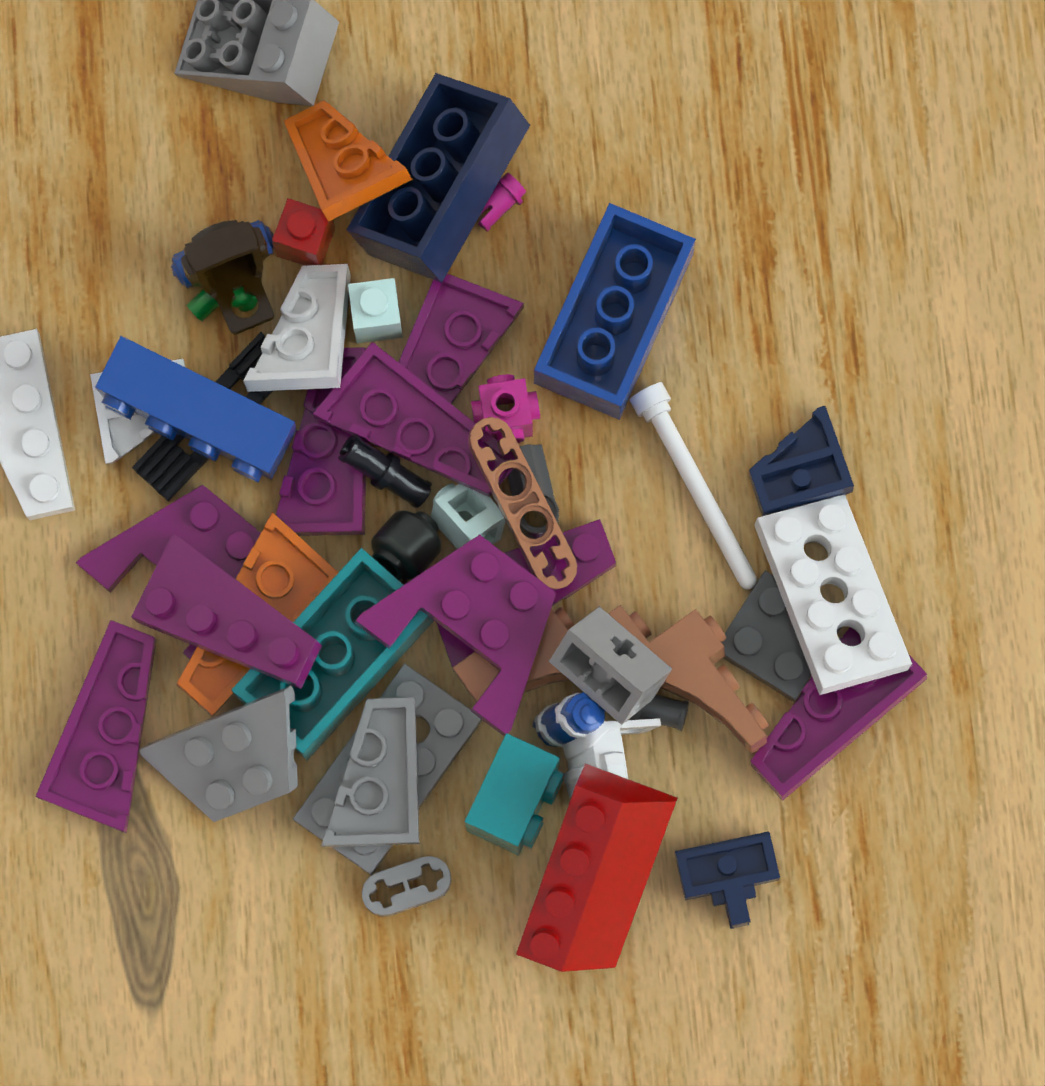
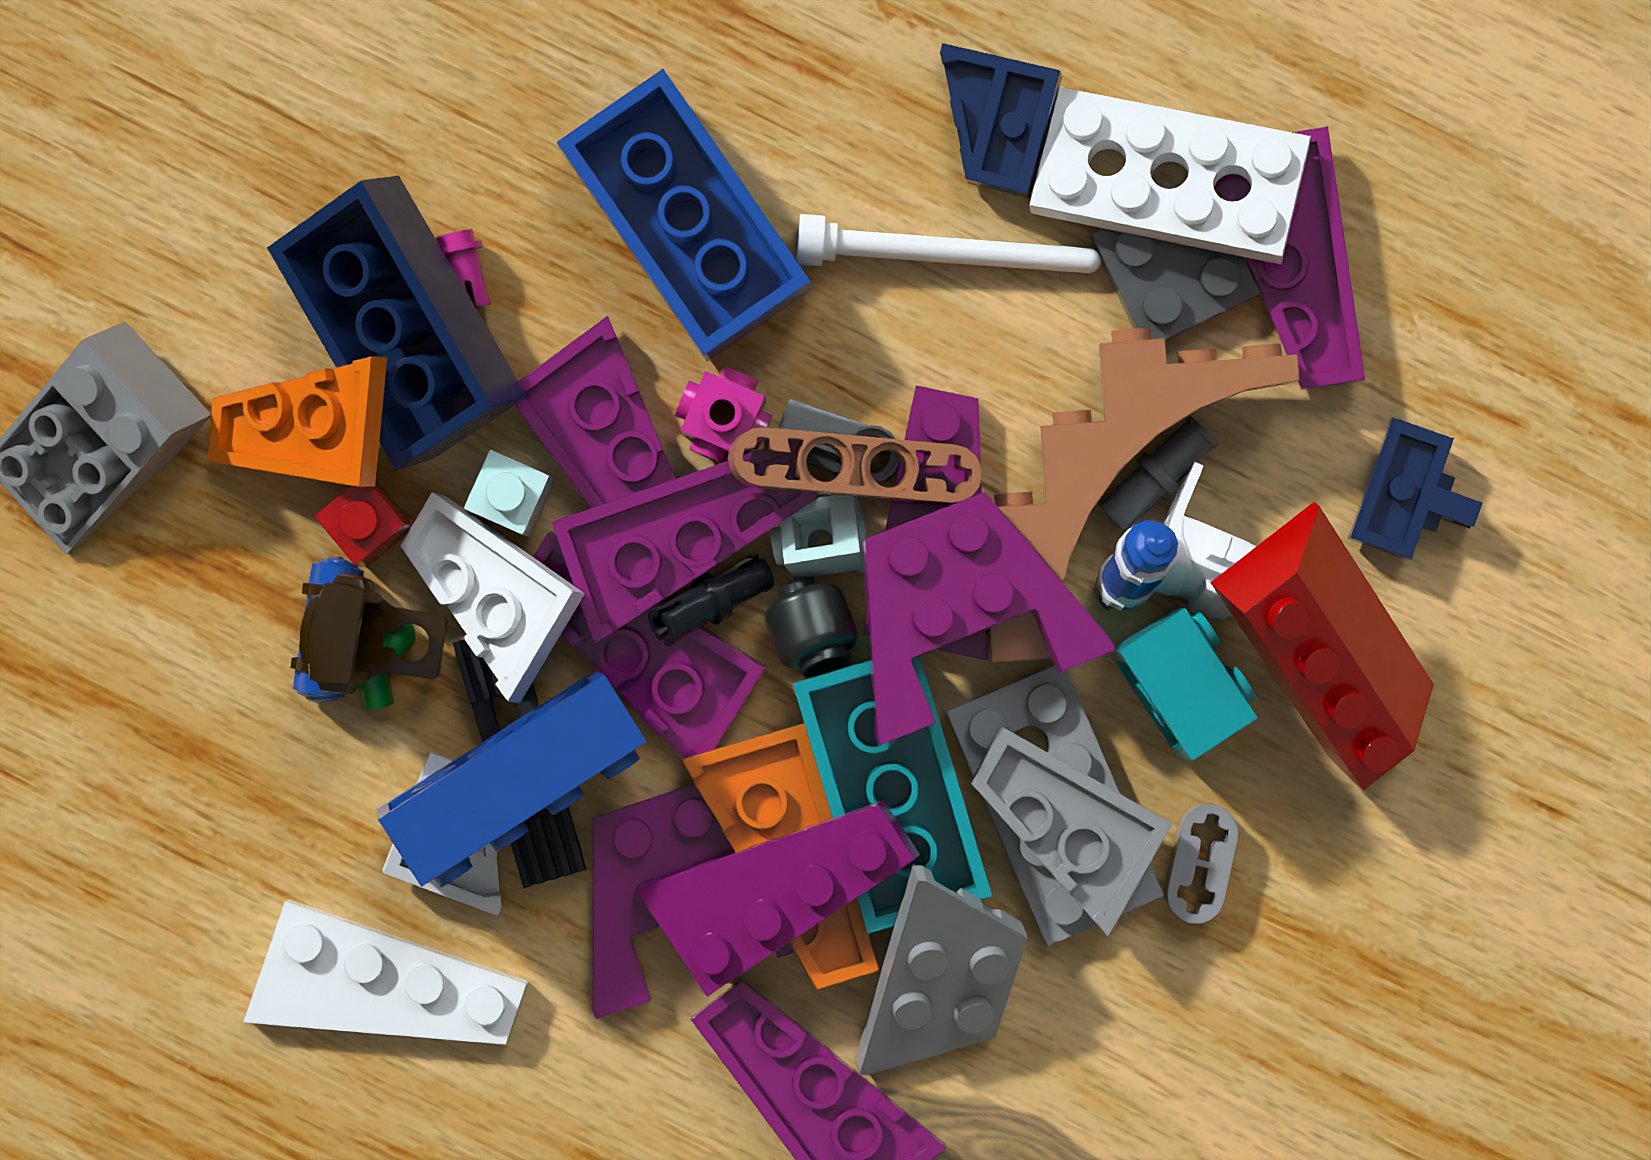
camera: 60 degrees left, 10 degrees up
light grey brick [549,606,672,725] -> none

